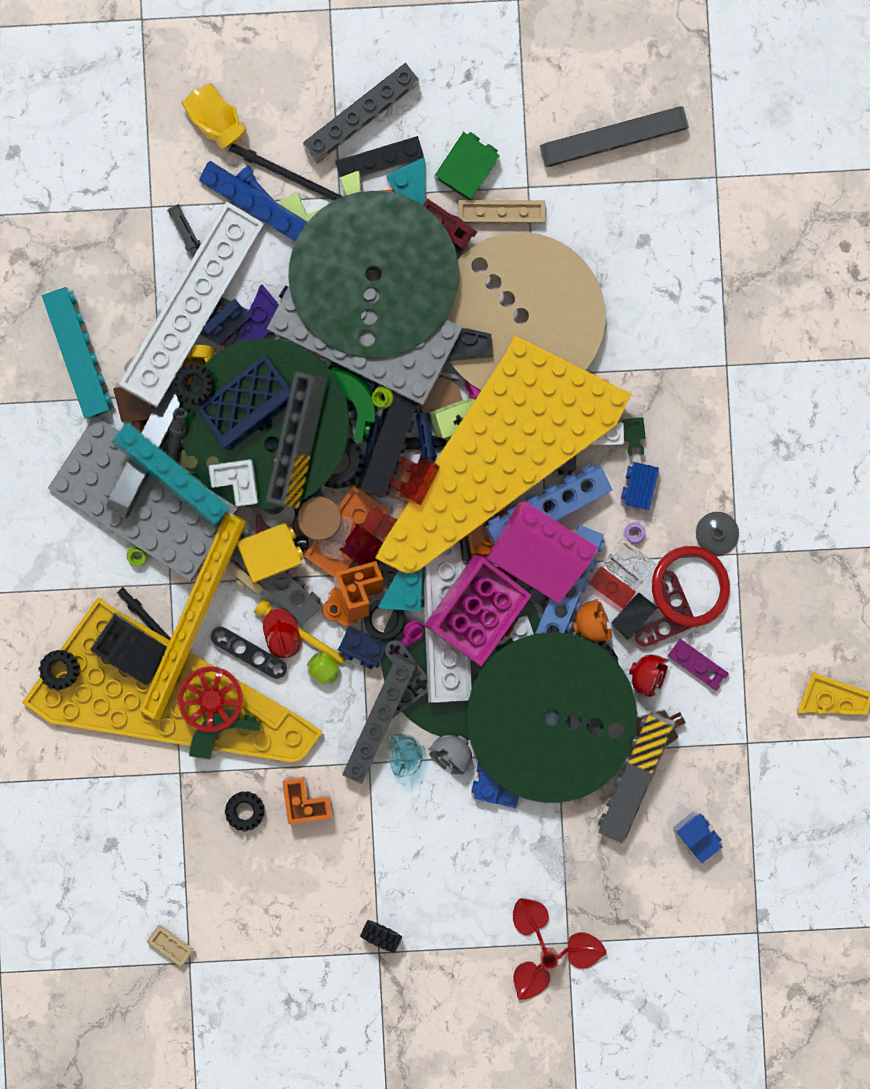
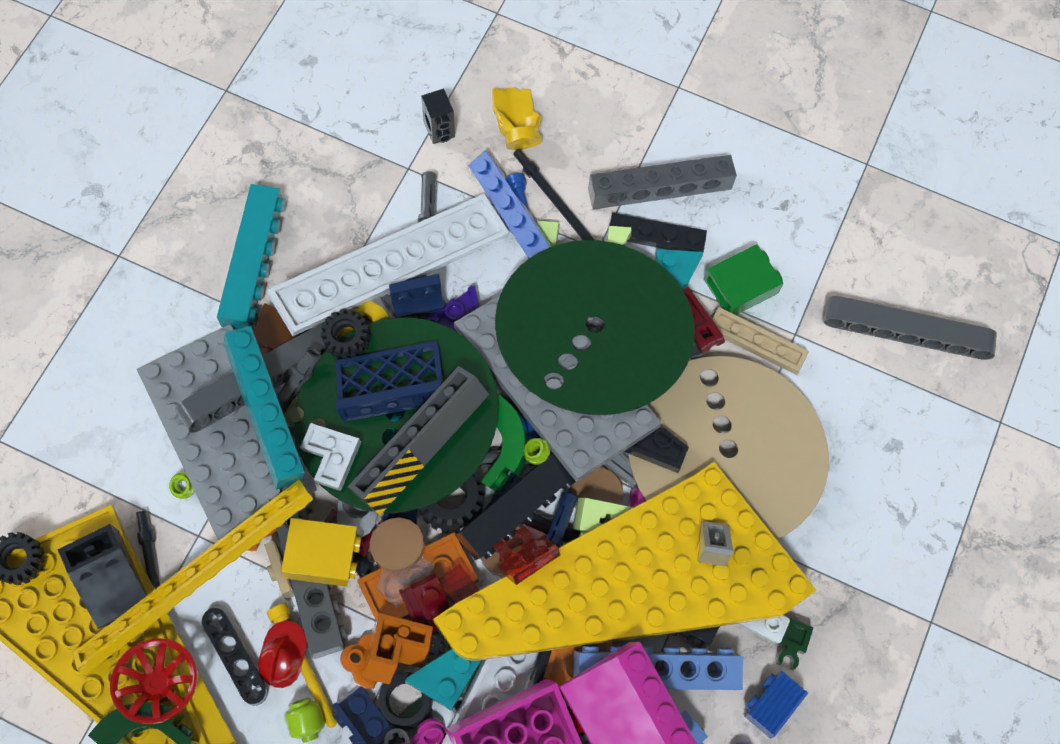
camera: 20 degrees right, 20 degrees down
none -> black brick [421,88,455,144]
none -> light grey slope [698,521,733,566]

